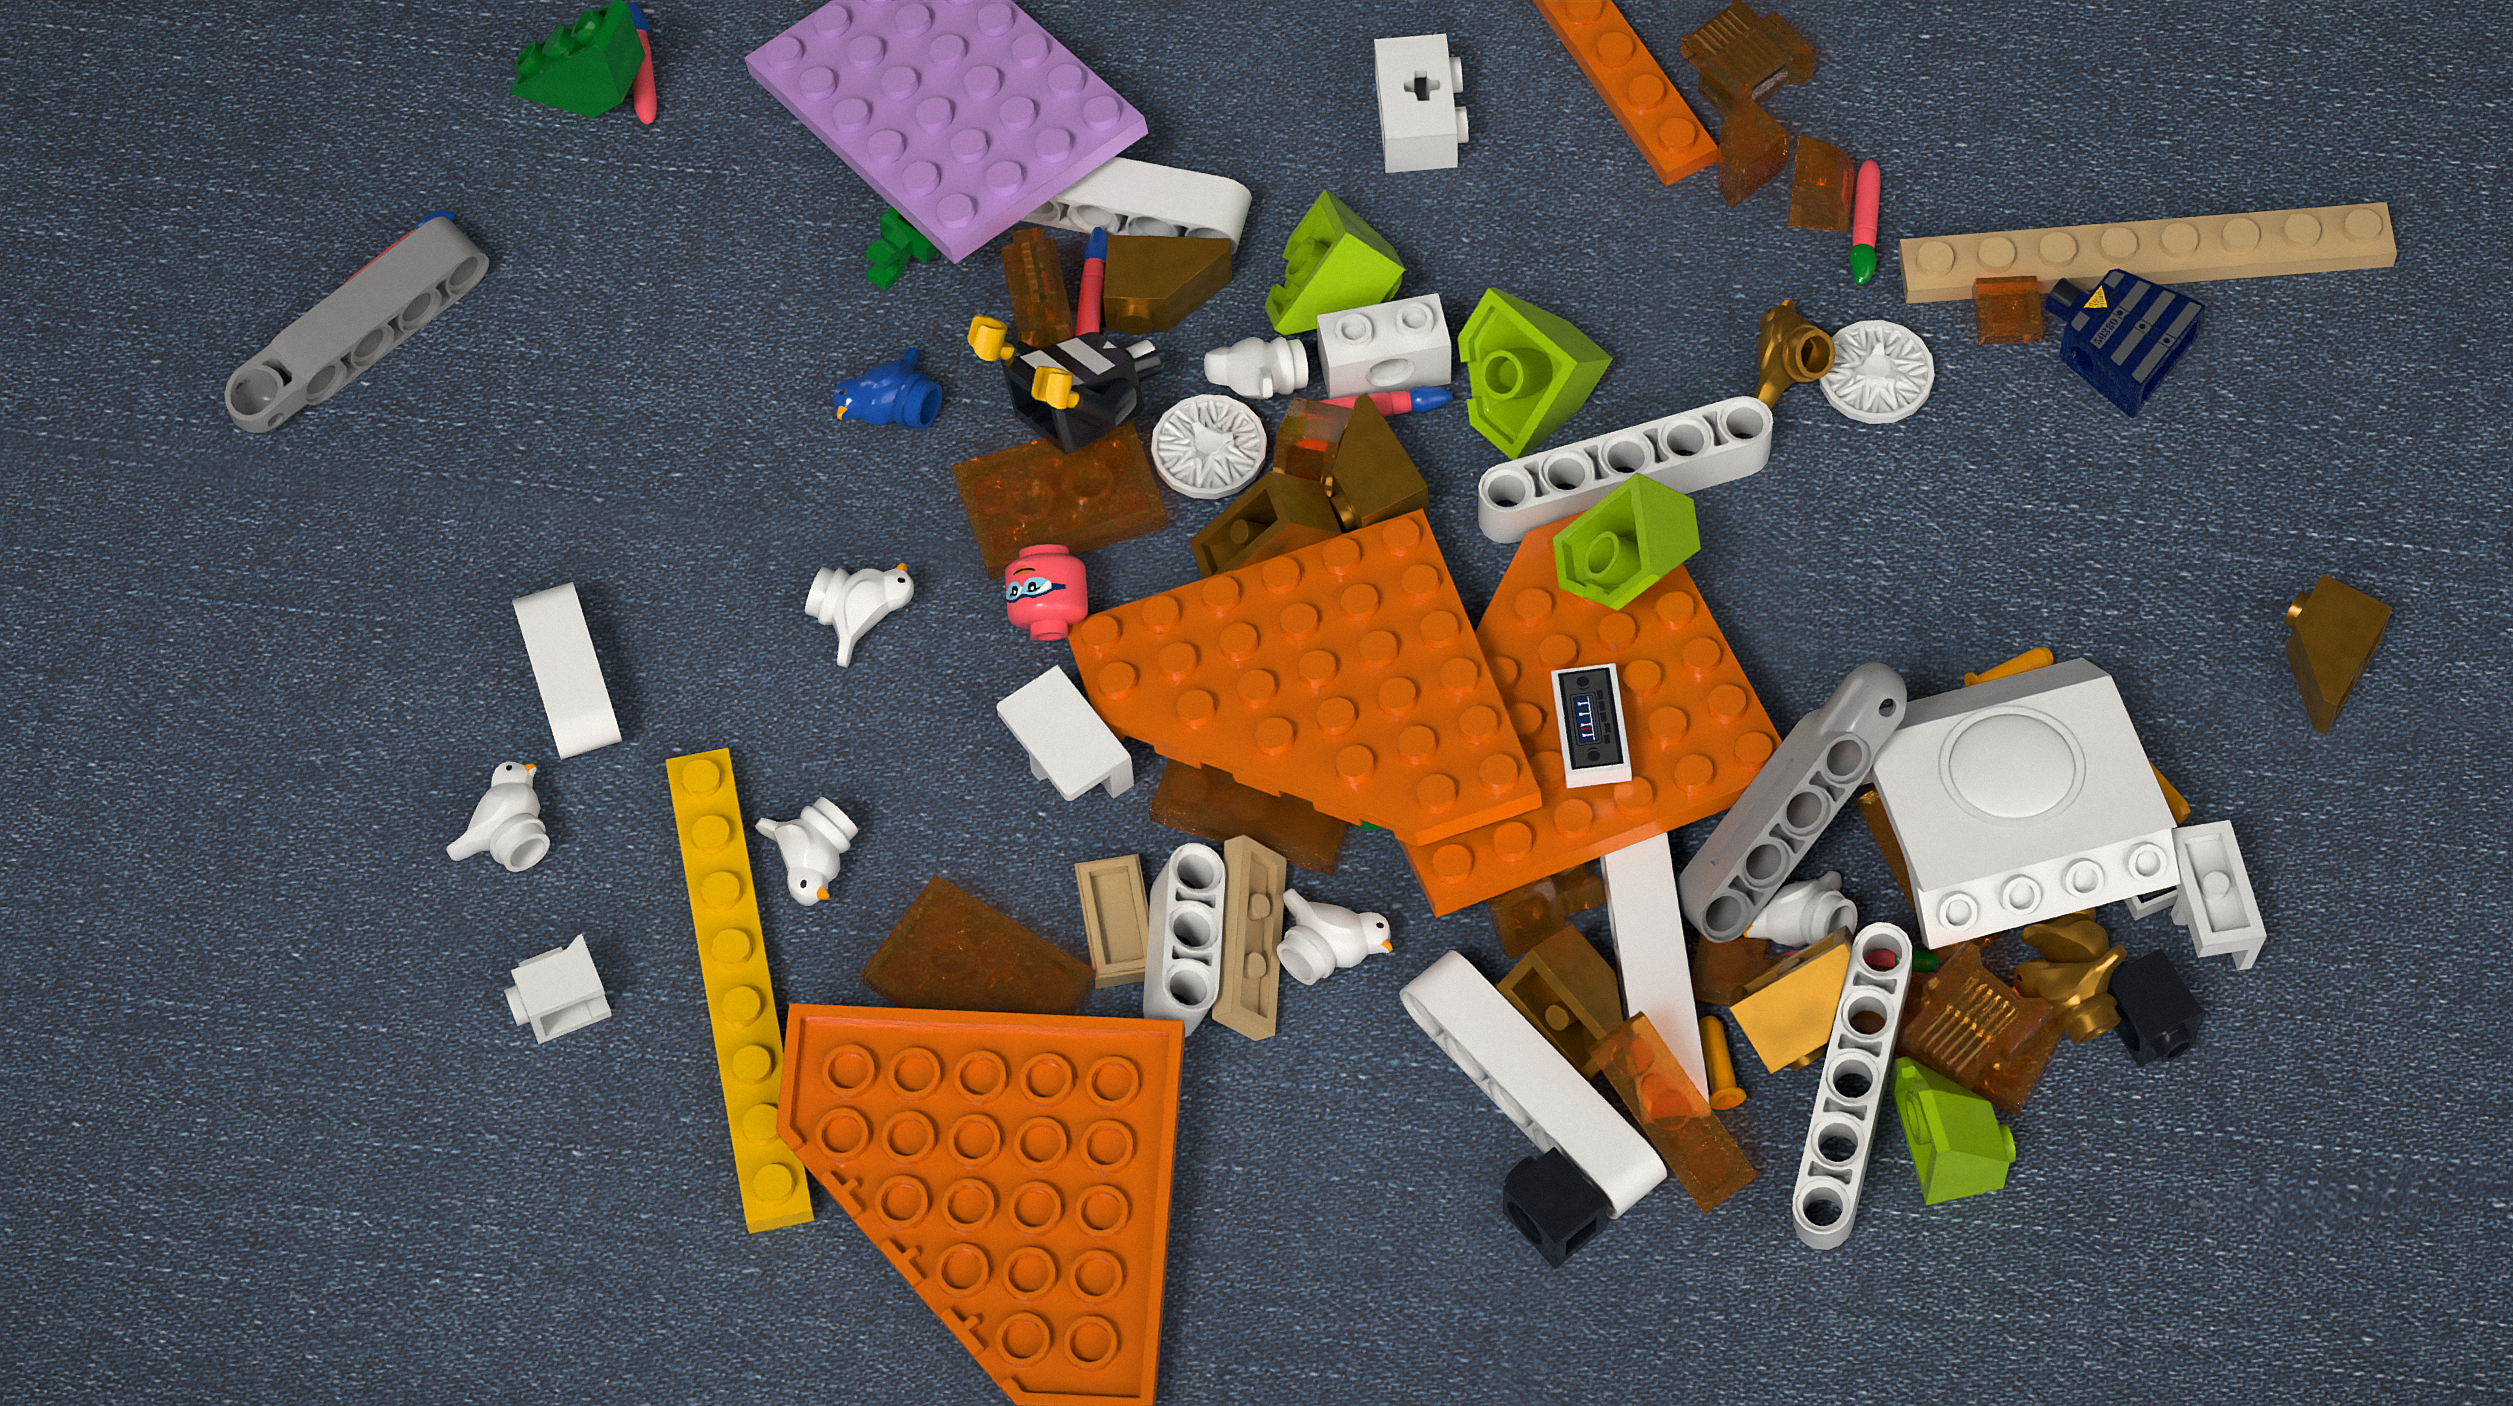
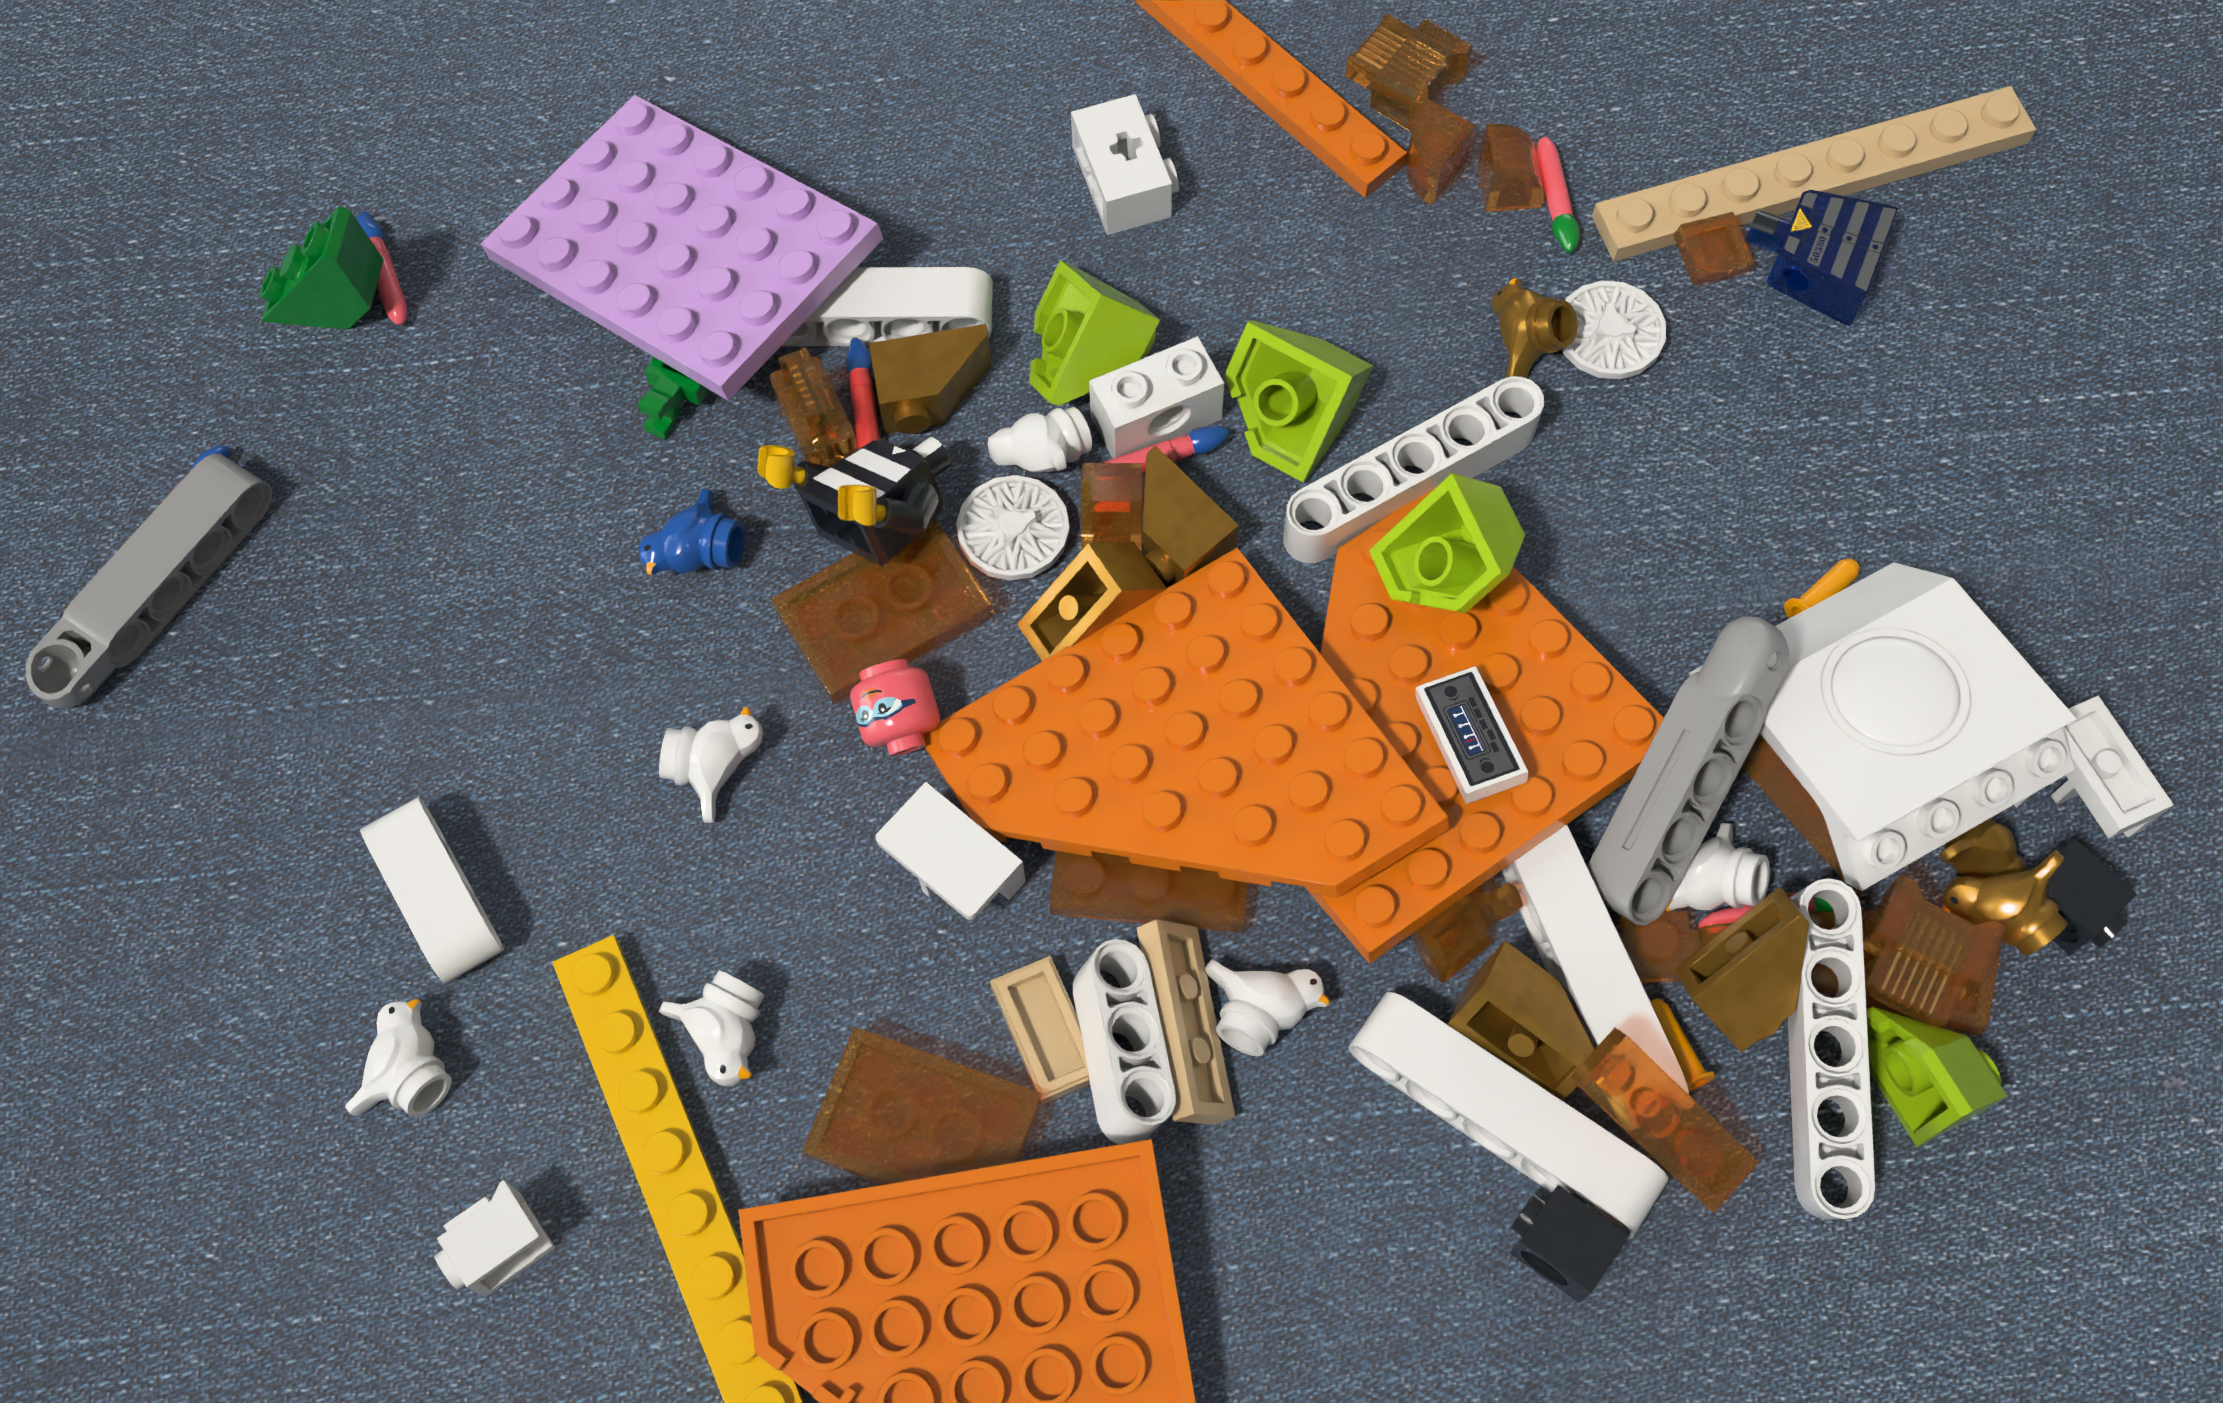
camera: 15 degrees left, 5 degrees up
pearl gold slope [2284,574,2392,735] -> none

